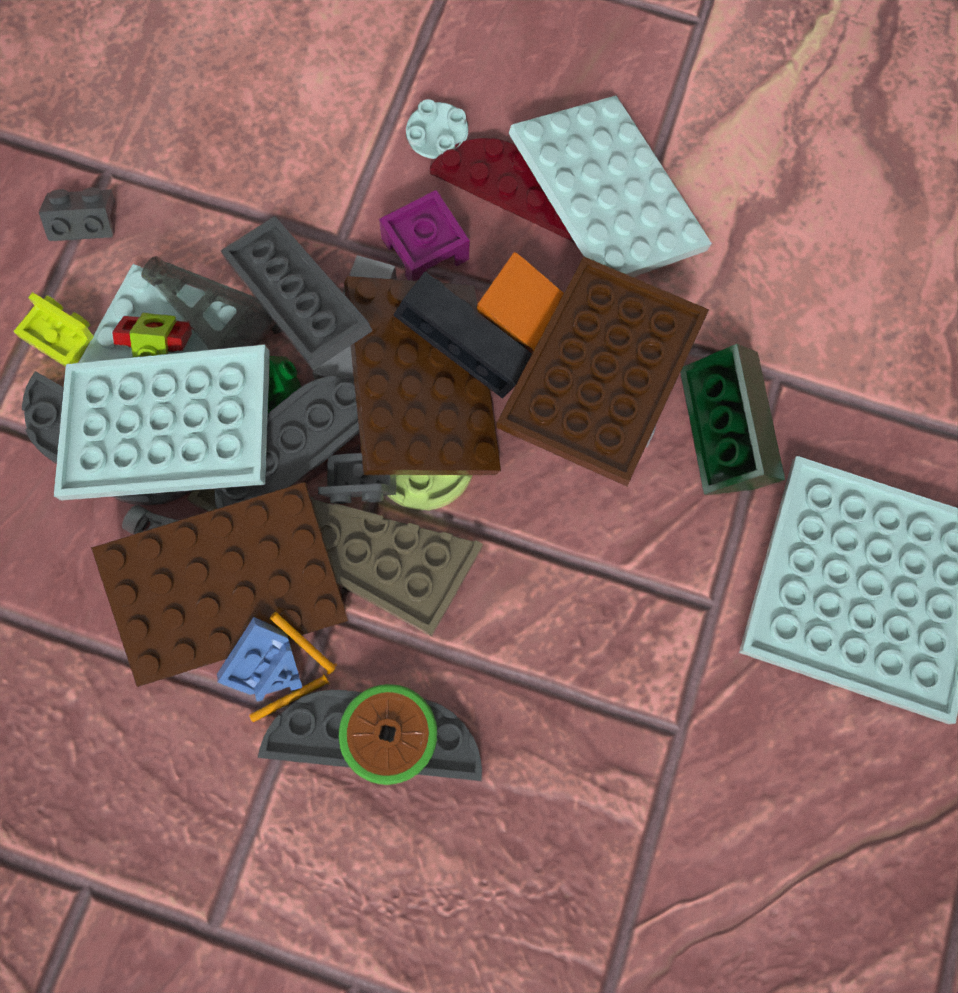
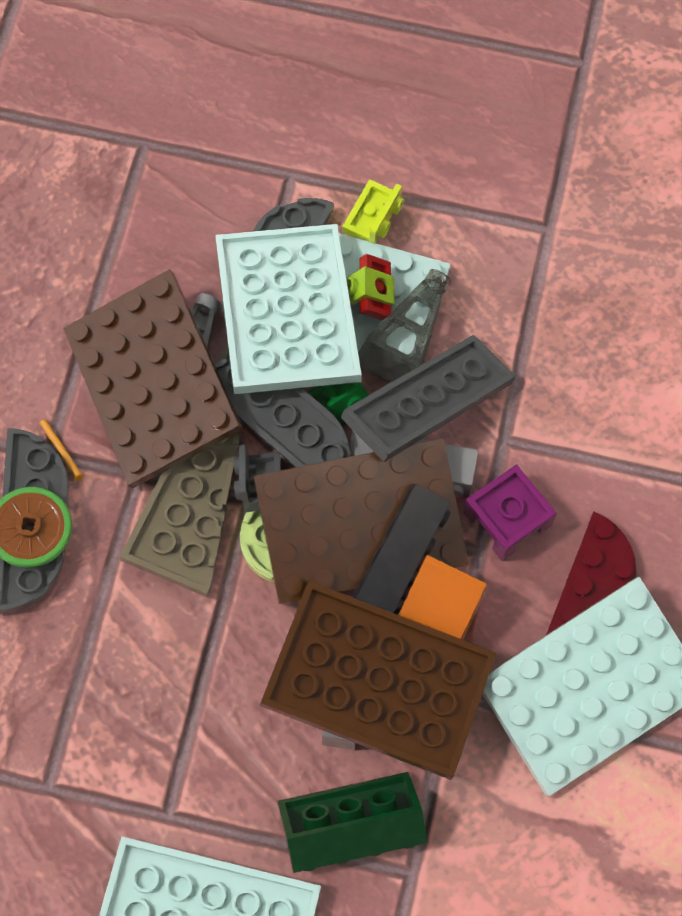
camera: 85 degrees right, 5 degrees down
dark grey bracket [39,187,115,241] -> none
medium blue slope [217,617,302,702] -> none
light orange piece [270,612,337,675] -> none
light aqua dish [406,99,468,159] -> none

